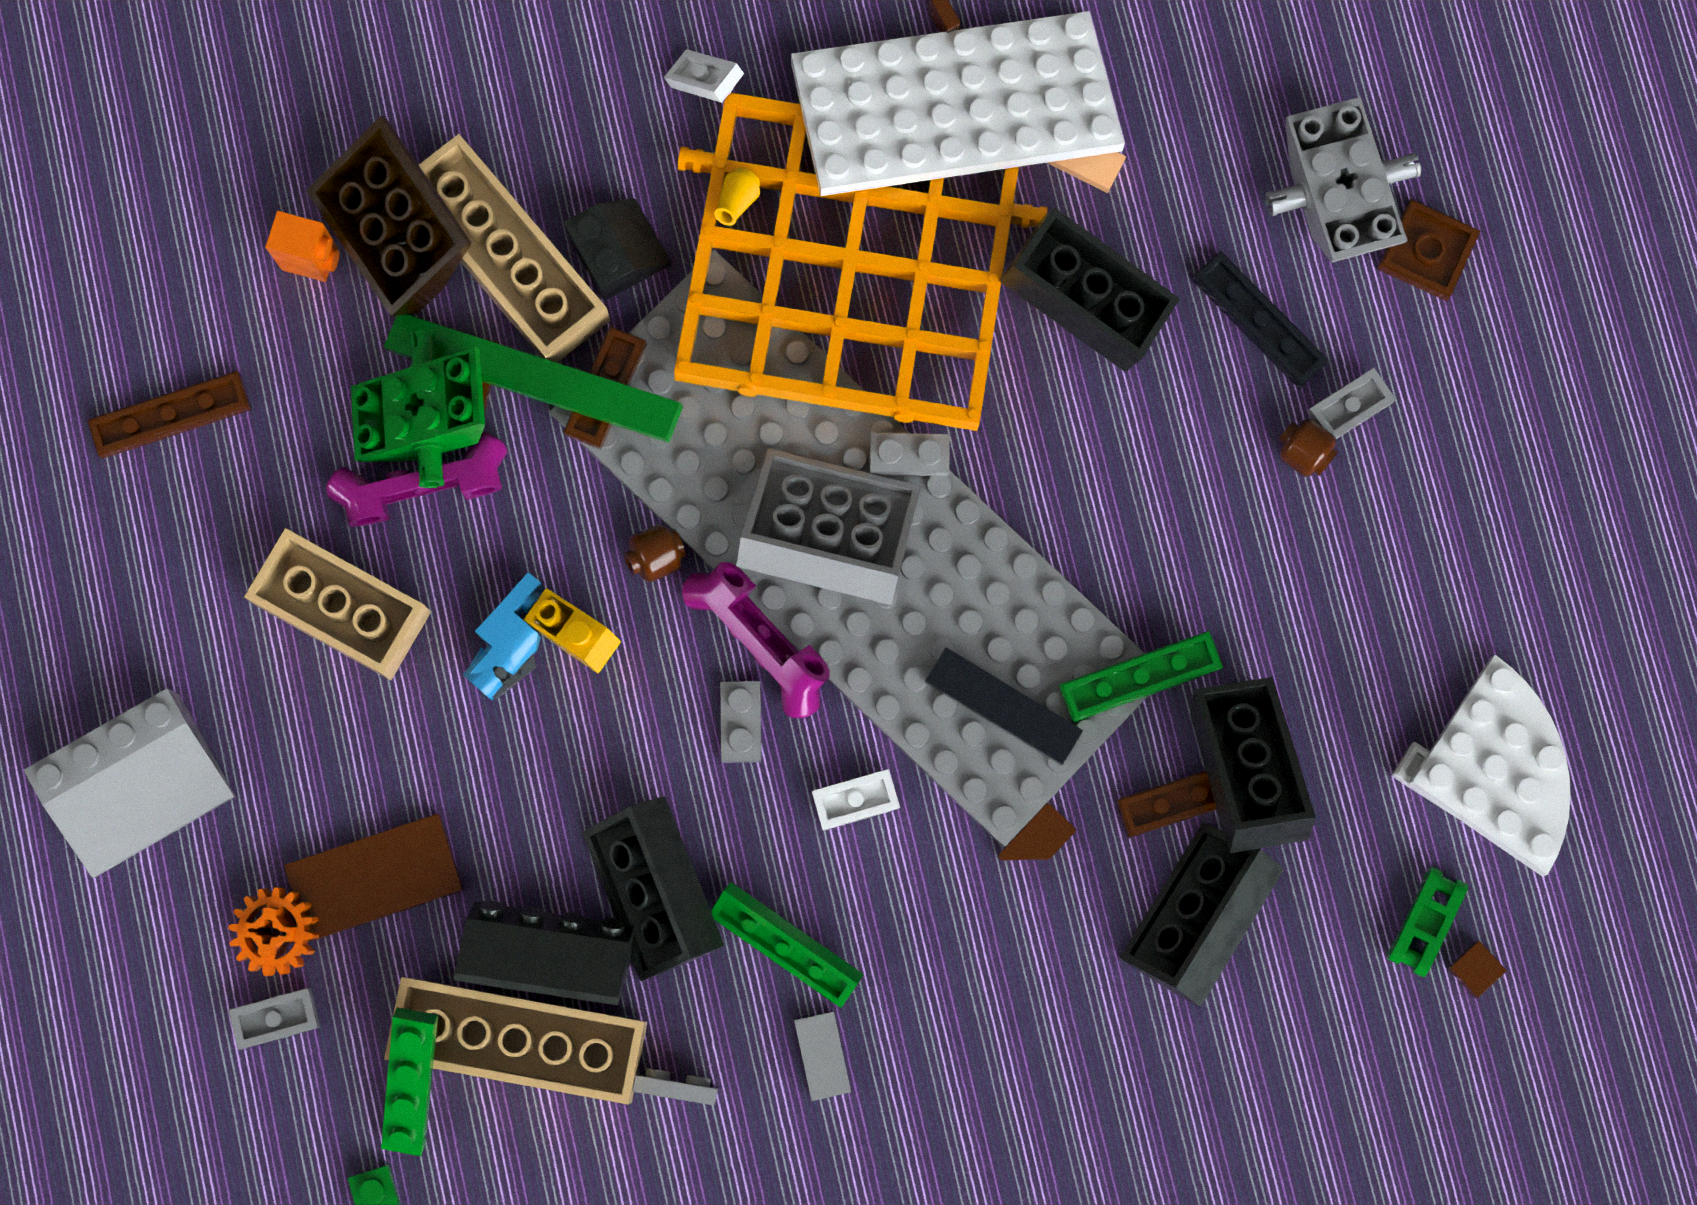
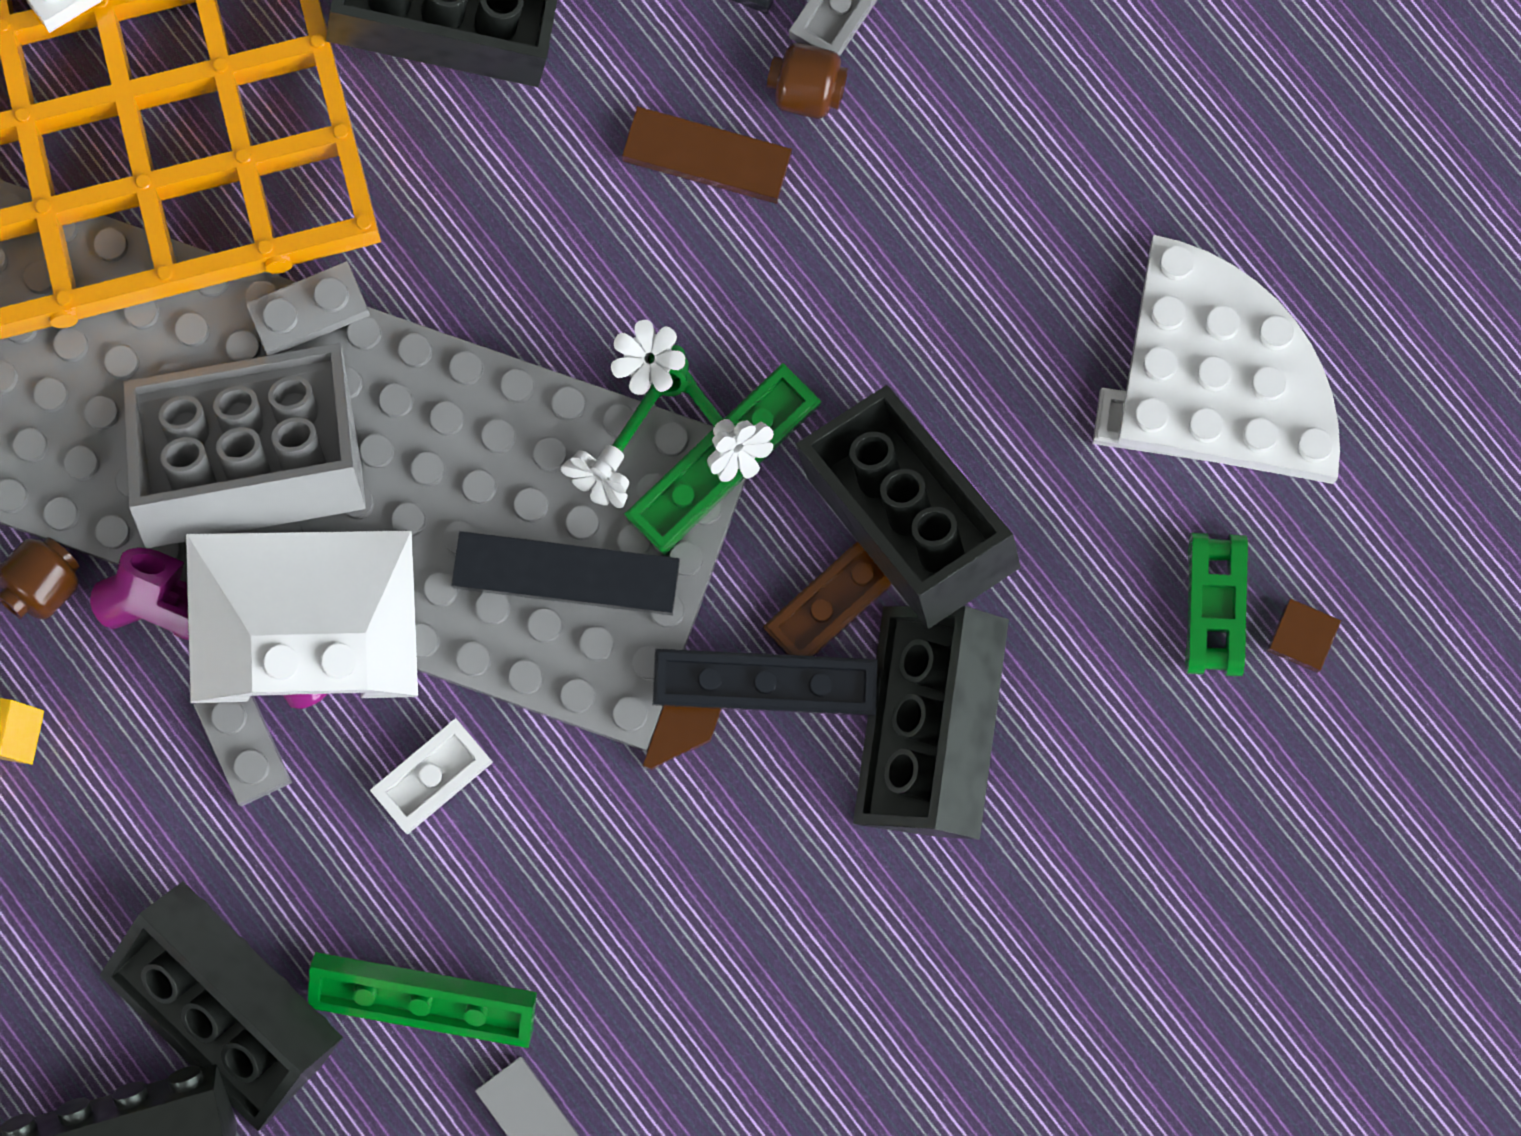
camera: 20 degrees left, 0 degrees up
none -> white slope [186,531,418,703]
none -> white plant [561,320,774,508]
none -> reddish brown tile [622,106,792,204]
none -> black tile [652,649,878,716]

